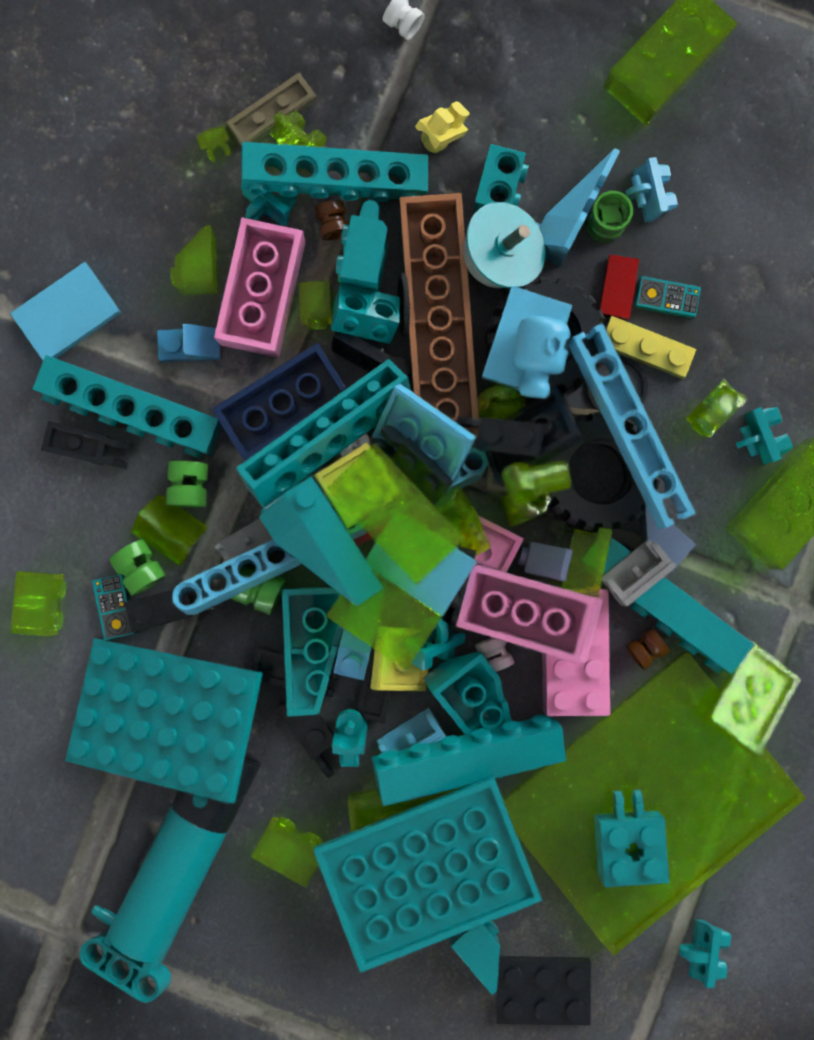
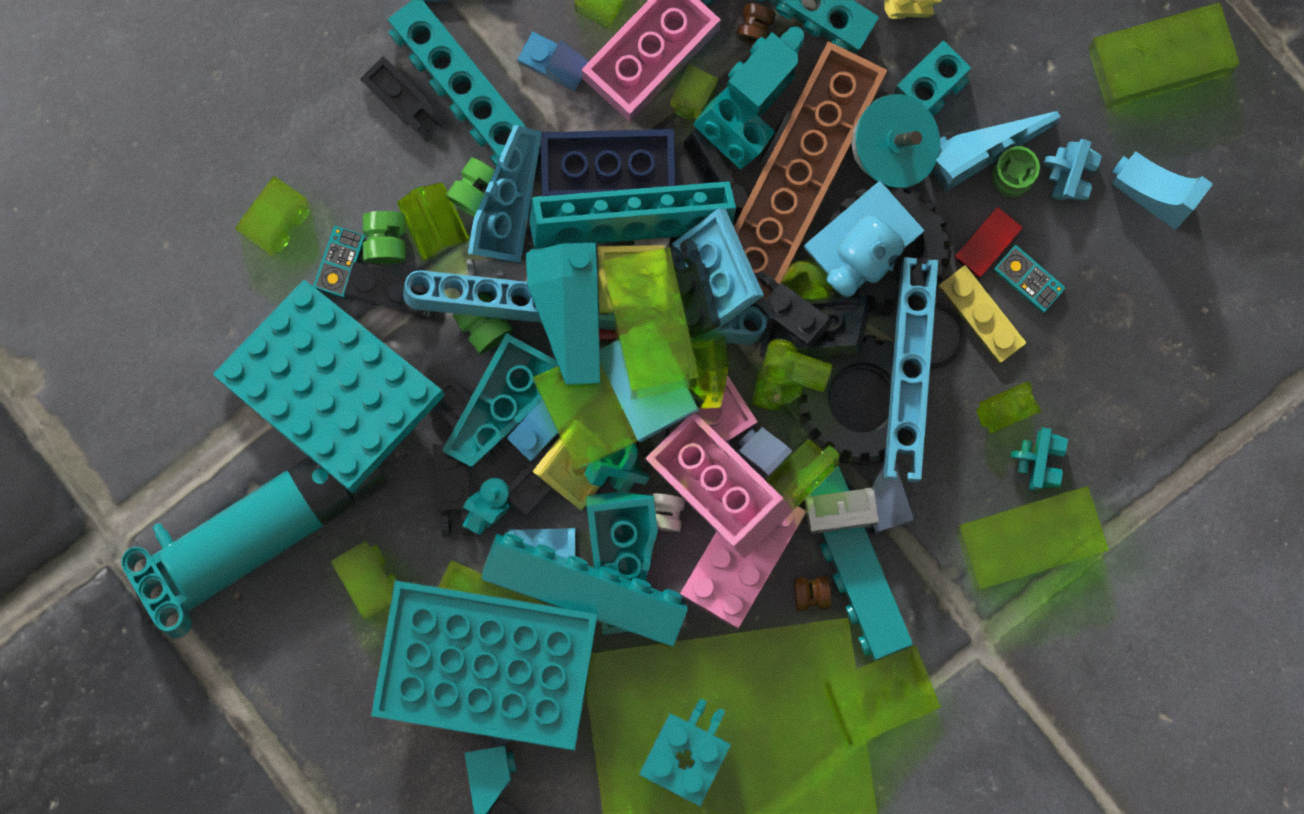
camera: 30 degrees right, 5 degrees down
none -> medium azure wedge [468,125,542,263]
none -> medium azure arch [1111,151,1213,230]

